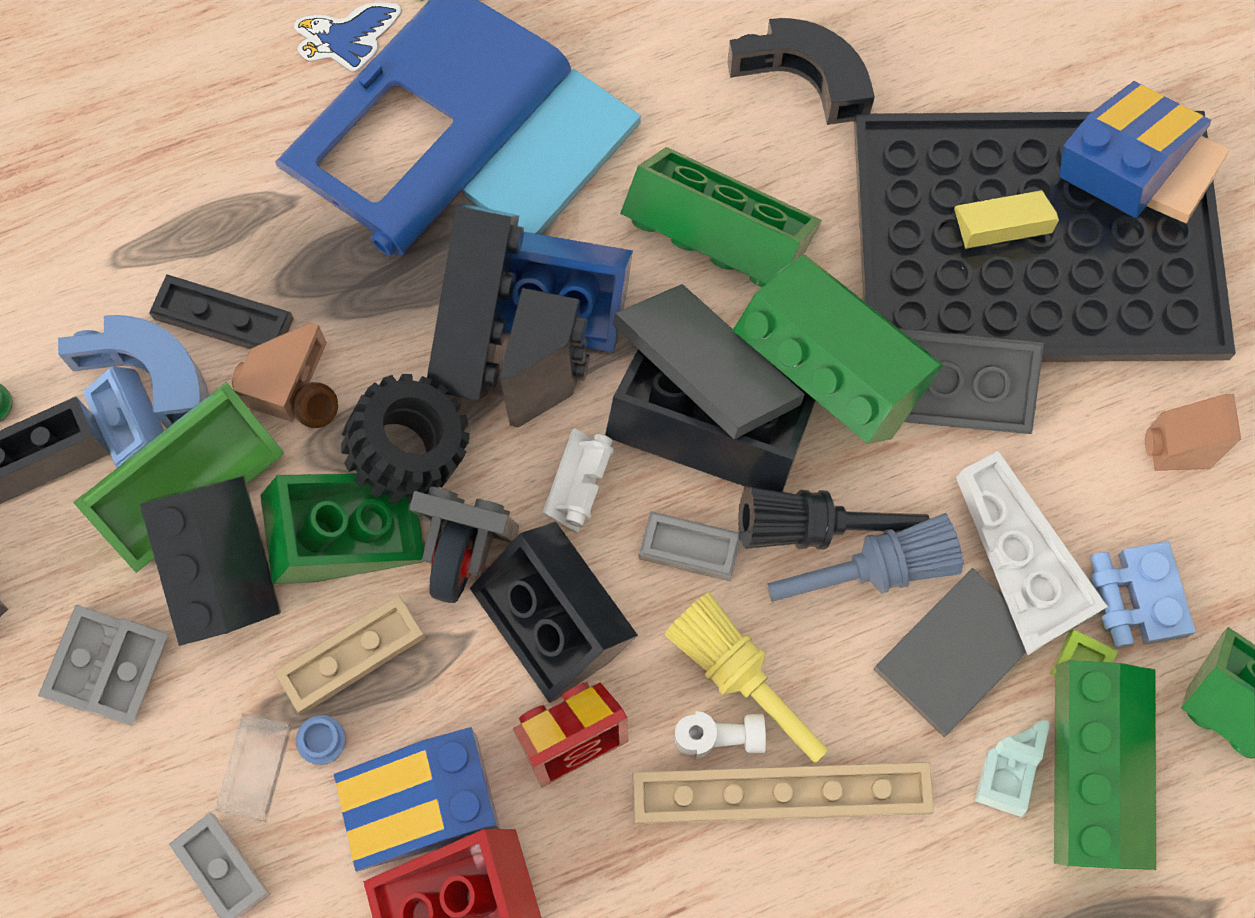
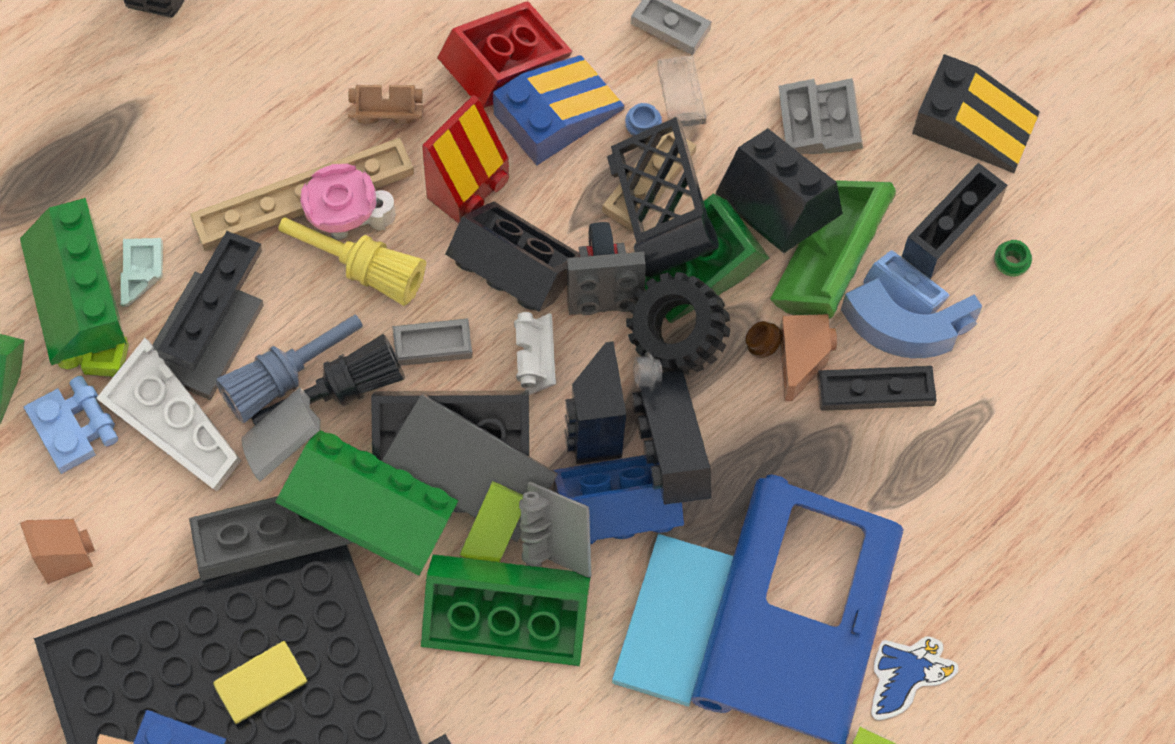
camera: 155 degrees right, 5 degrees down
none -> black plate [158,231,262,371]
none -> light grey slope [242,387,320,481]
none -> bright pink tile [300,164,376,233]
none -> medium nougat hinge [348,85,424,124]
none -> lime tile [460,481,523,562]
none -> light grey hinge [519,482,591,578]
none -> black piece [607,117,719,278]
none -> clear plate [633,353,662,391]

